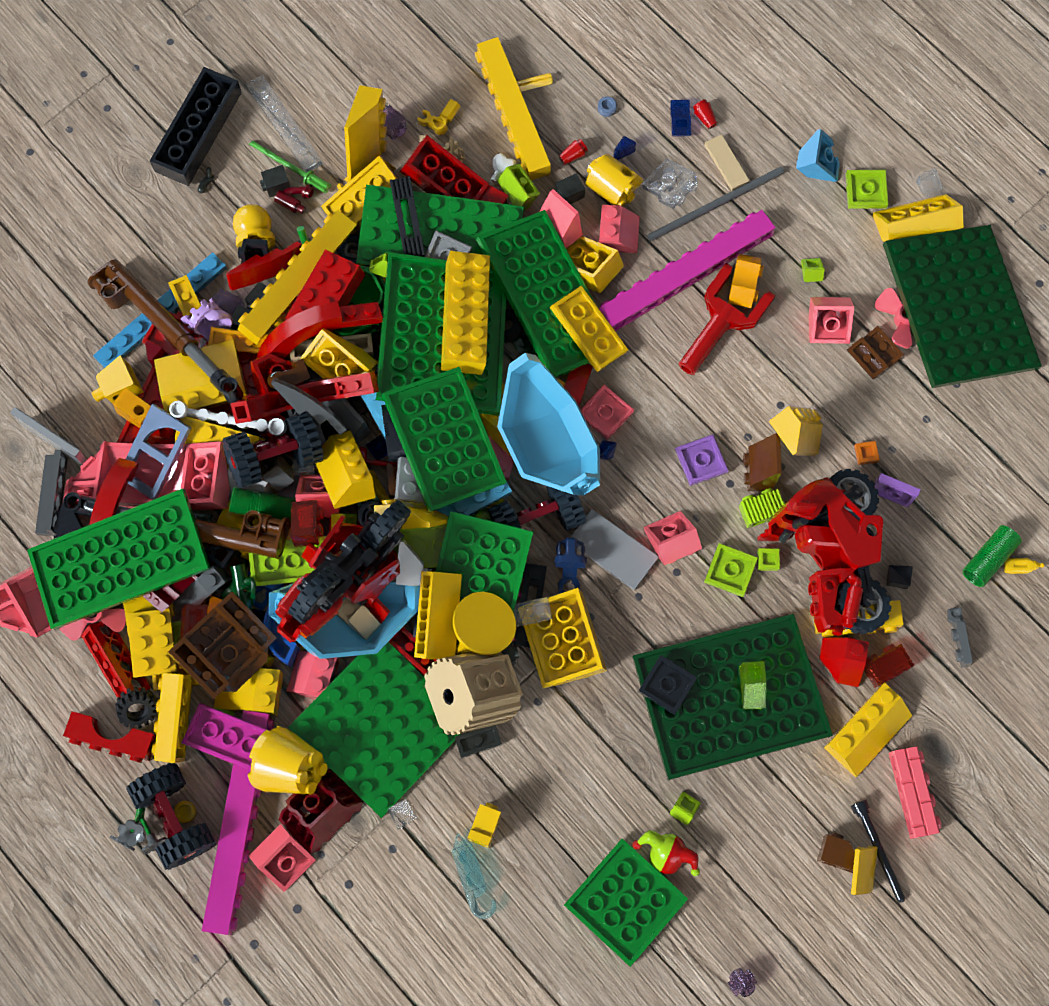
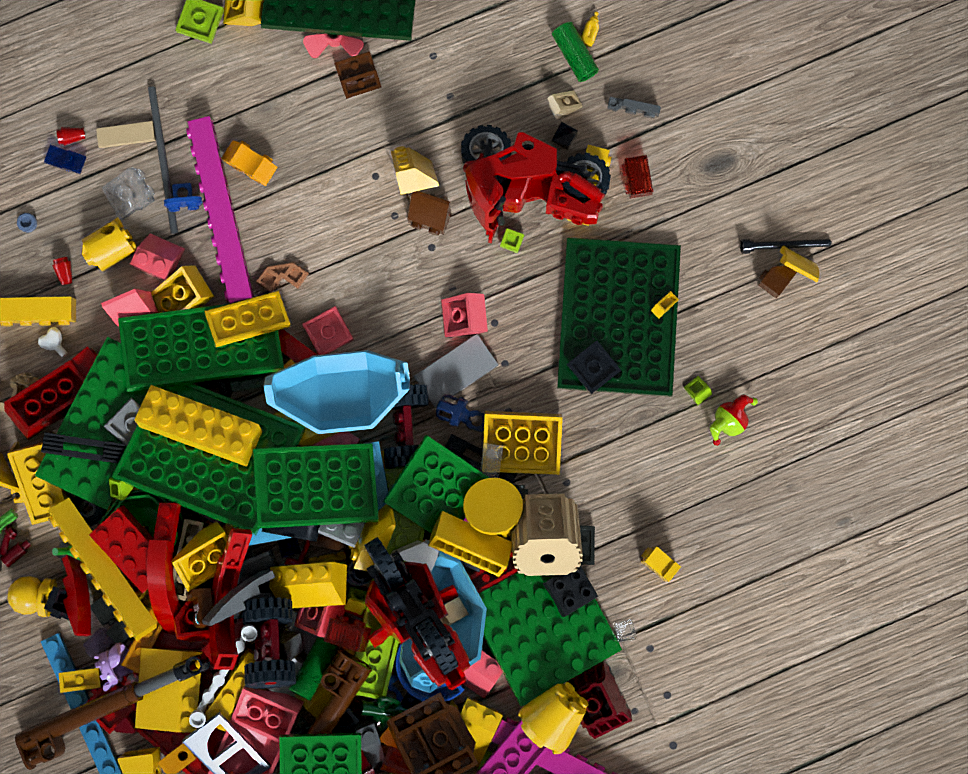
camera: 70 degrees left, 10 degrees up
coral slope [249,824,316,892] -> none
clear light blue plate [451,833,496,919] -> none
lime brick [497,164,540,210] -> none
pearl dark grey brick [555,173,586,204] -> none
green plate [564,839,688,967] -> none
clear blue slope [599,440,617,460] -> none
clear blue slope [613,136,636,160] -> none
medium lavender plate [675,434,729,486] -> none
red piece [678,263,776,375] -> none
lime plate [704,543,758,597] -> none
clear purple gear [728,968,757,997] -> none
lime brick [739,488,785,529] -> none
clear neon green slope [739,661,766,709] -> none
dark azure slope [796,129,840,182] -> none
lime slope [801,258,825,282] -> none
coral slope [809,297,854,344] -> none
red slope [819,638,869,688] -> none
yellow slope [824,683,912,777] -> none
orange plate [854,441,880,465] -> none
medium lavender plate [874,473,921,507] -> none
coral brick [889,746,941,839] -> none
none -> blue bracket [164,183,203,212]
none -> nougat tile [256,262,309,293]
none -> black brick [542,566,598,617]
none -> tan slope [547,90,583,120]
none -> yellow piece [651,291,679,318]

